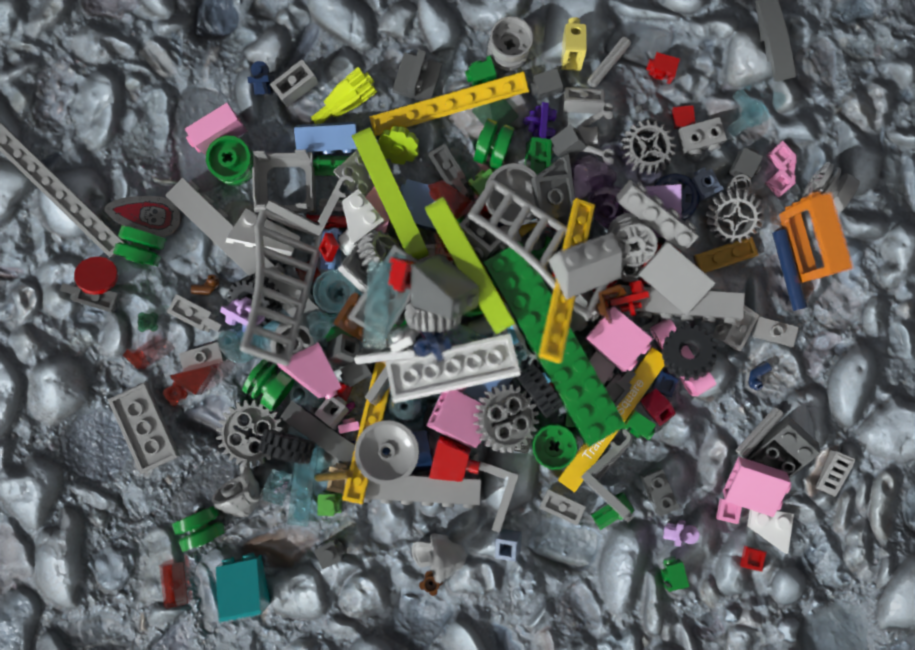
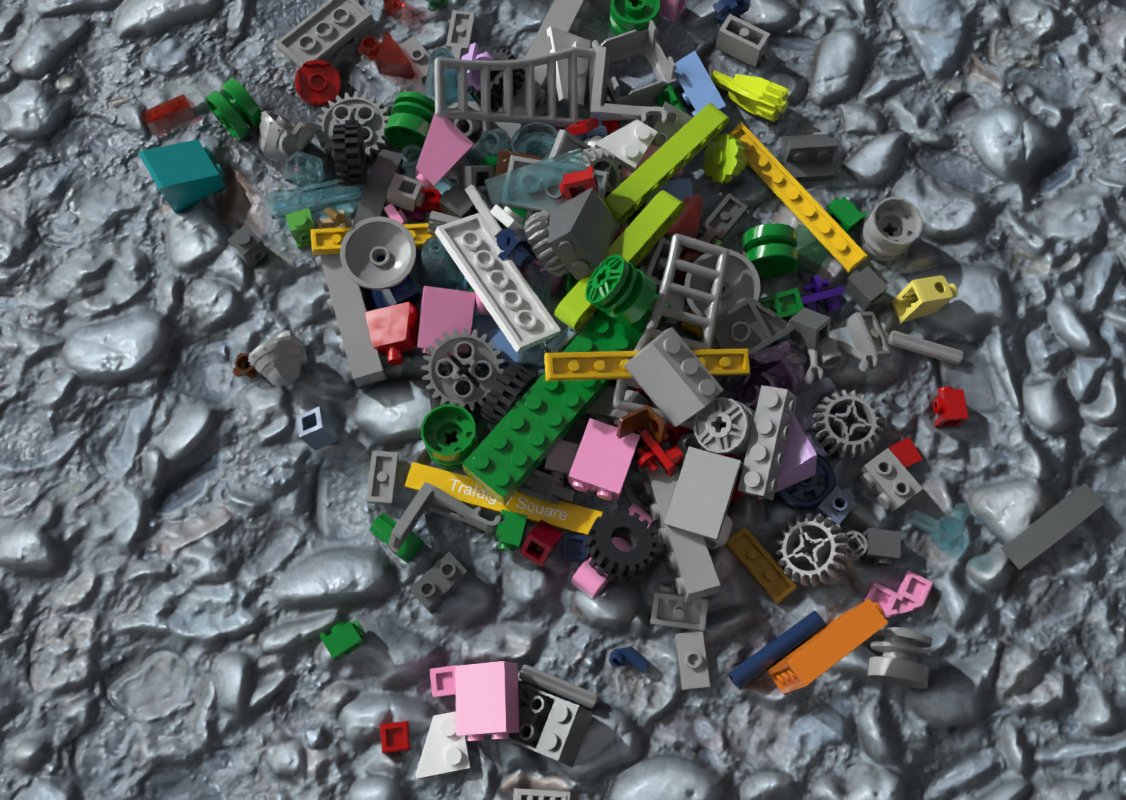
camera: 65 degrees right, 15 degrees down
reddish brown arm [191,274,220,295] -> none
light grey hinge [473,454,519,533] -> none
lavender hips [664,520,700,546] -> none
none -> red tile [294,59,341,107]
none -> green wheel [585,254,657,326]

